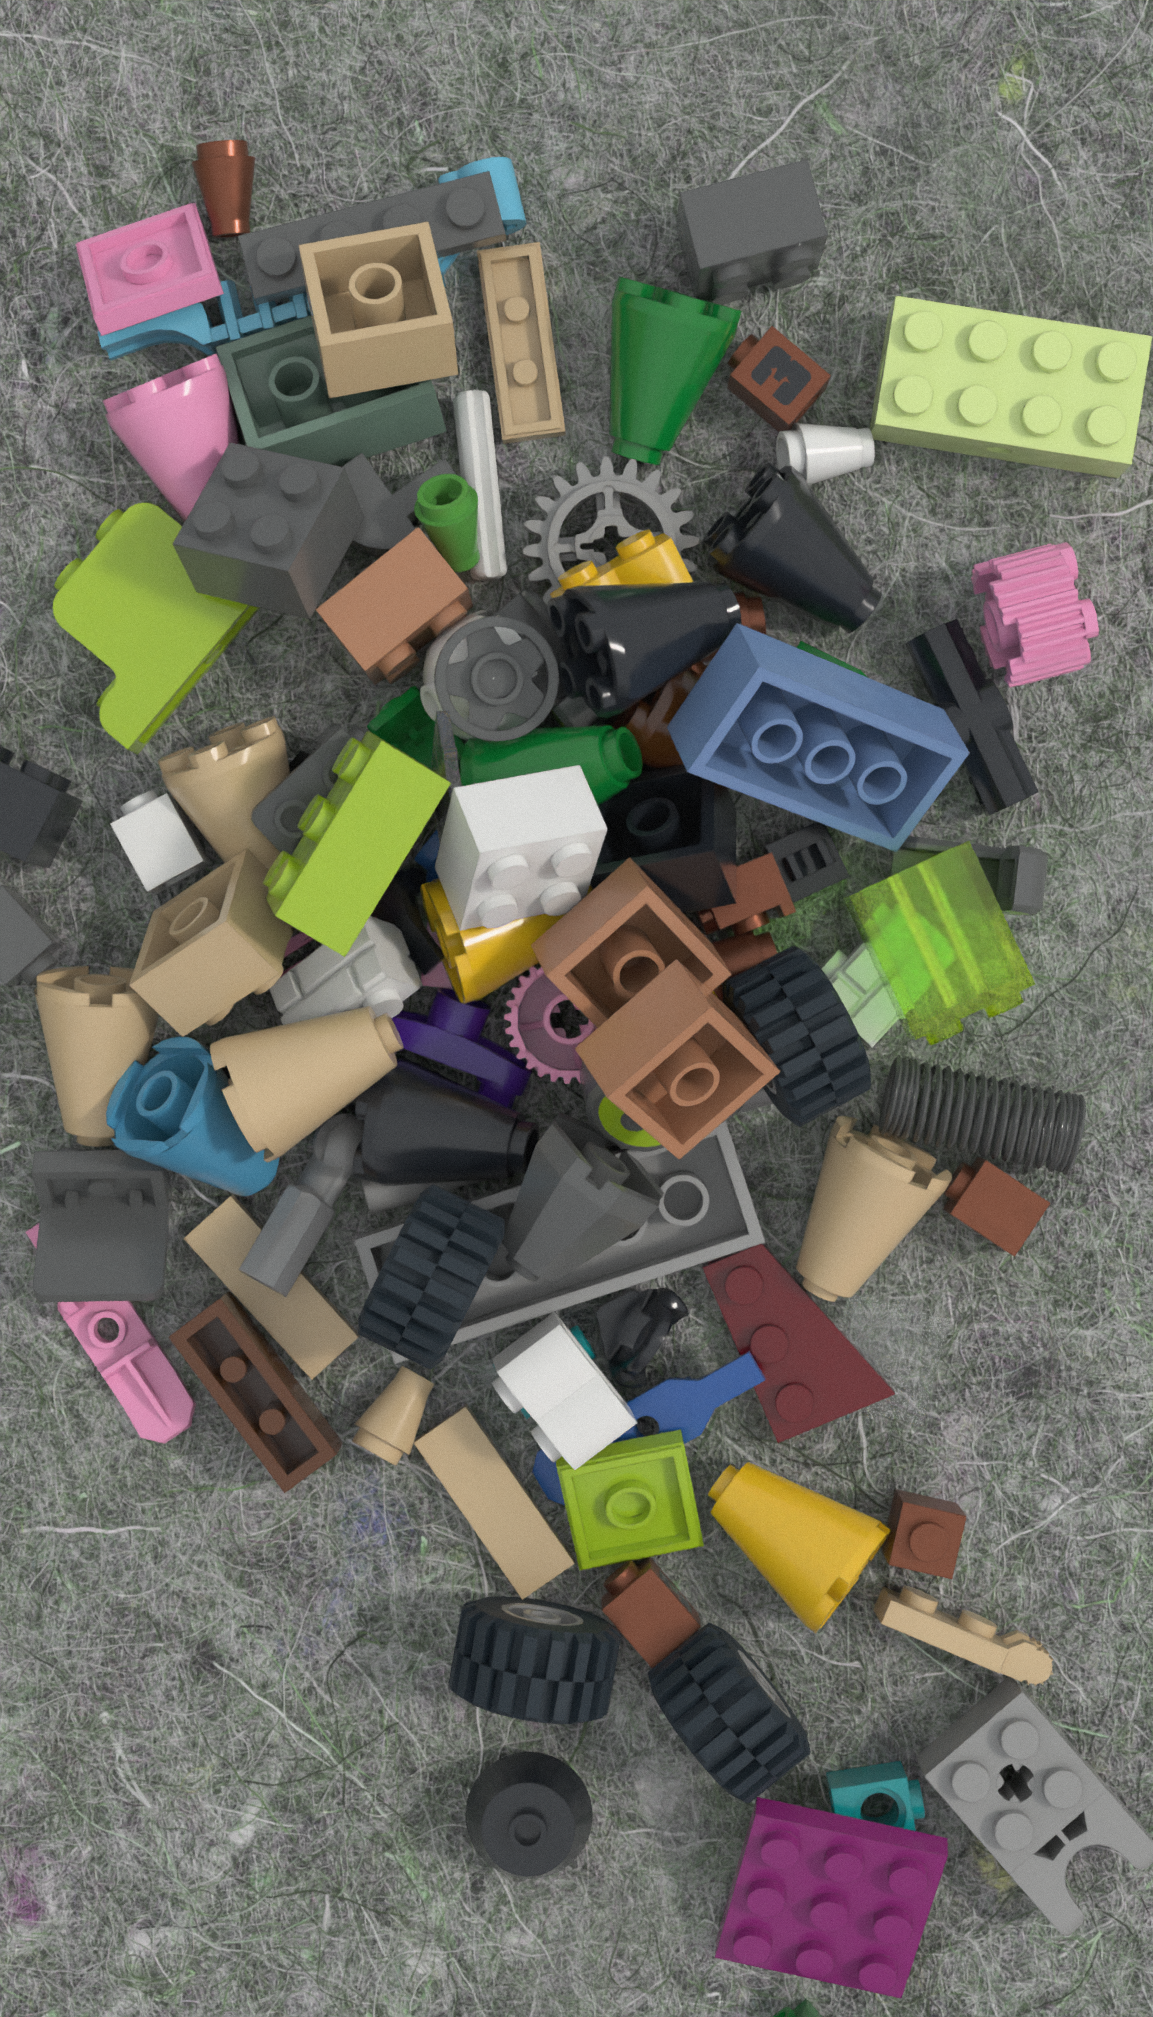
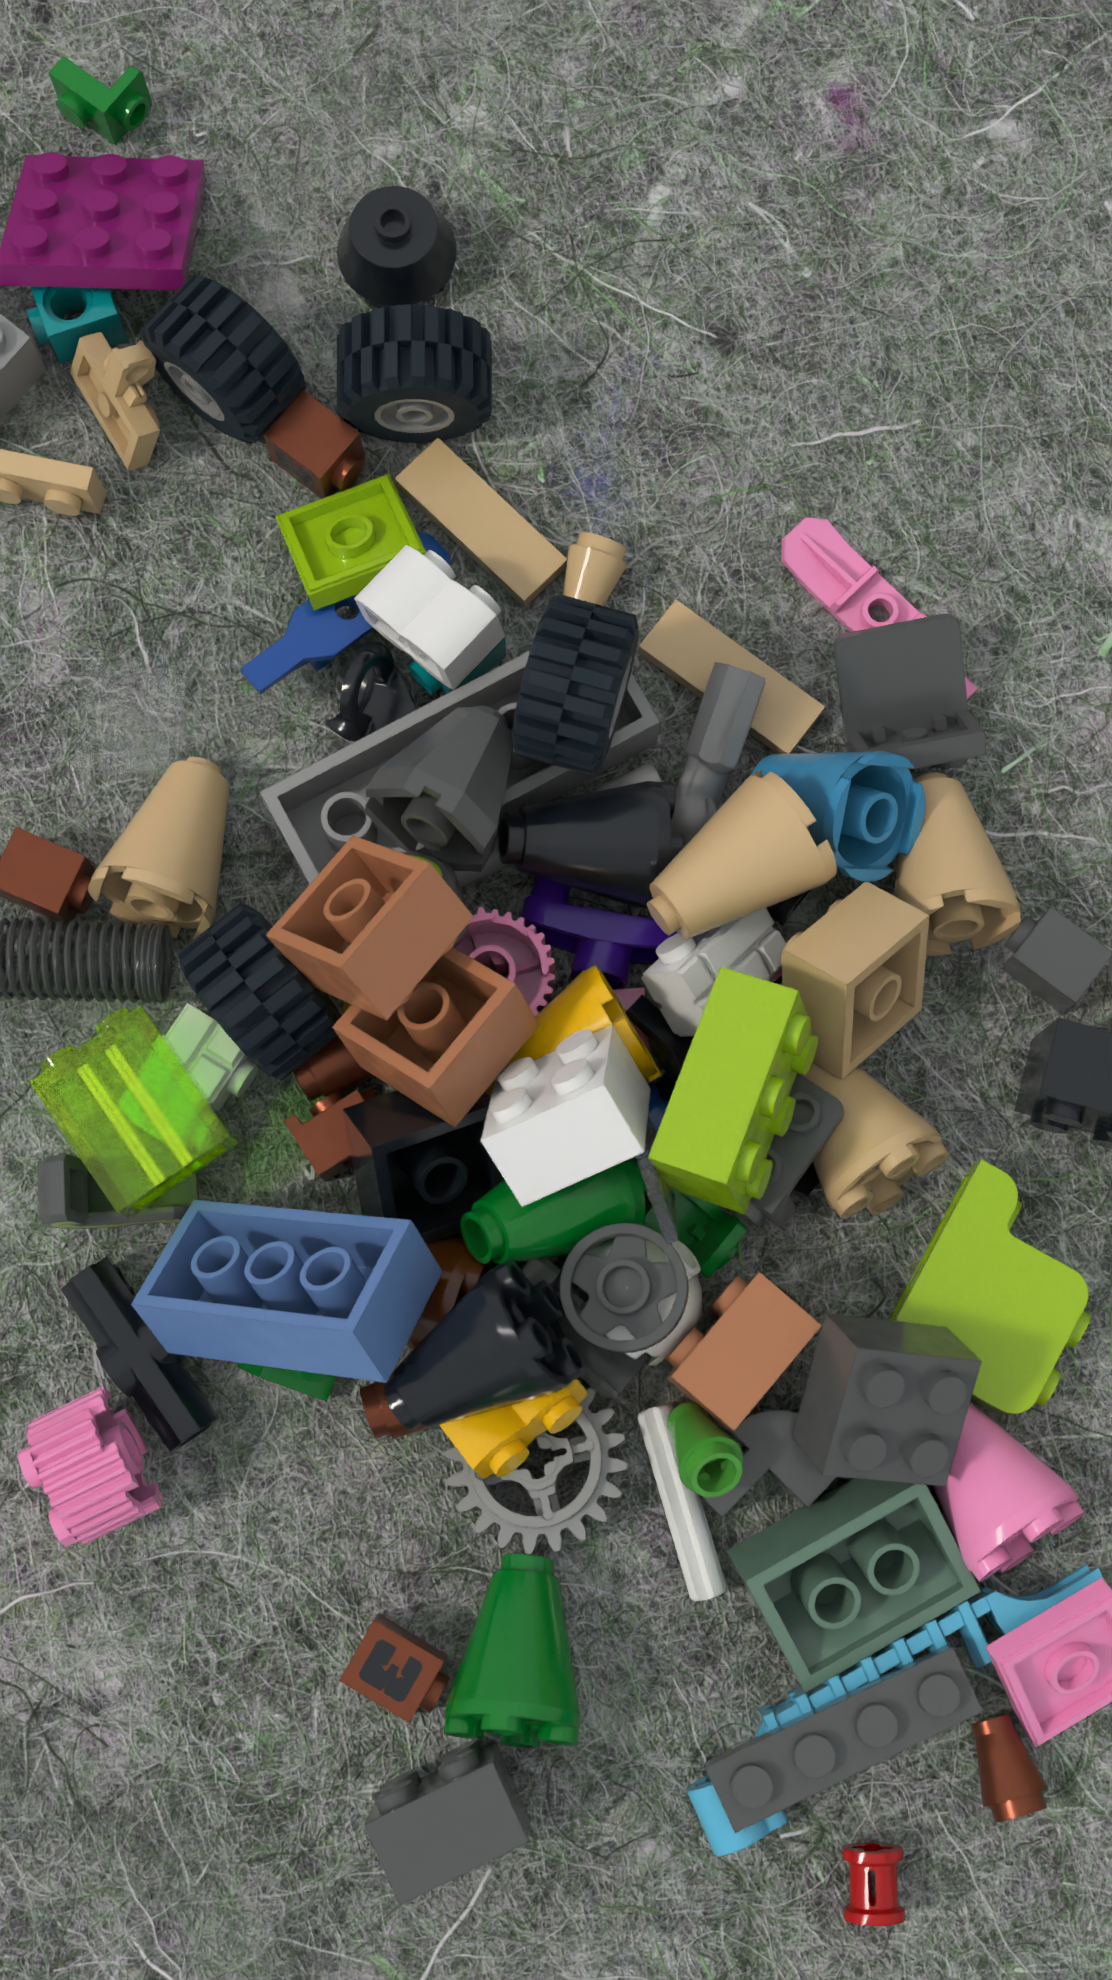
camera: 170 degrees right, 10 degrees down
white brick [110,790,212,894] -> none
reddish brown brick [168,1291,343,1493] -> none
tan brick [299,222,458,398] -> none
tan tile [477,242,566,444] -> none
dark red wing [702,1243,895,1443] -> none
black cone [703,462,881,633] -> none
yellow cone [708,1462,892,1634] -> none
black tile [764,822,850,903] -> none
white cone [776,423,875,485] -> none
yellowish green brick [870,296,1152,478] -> none
copper brick [881,1489,967,1579] -> none
none -> tan hinge [70,332,160,471]
none -> red bush [842,1842,906,1926]

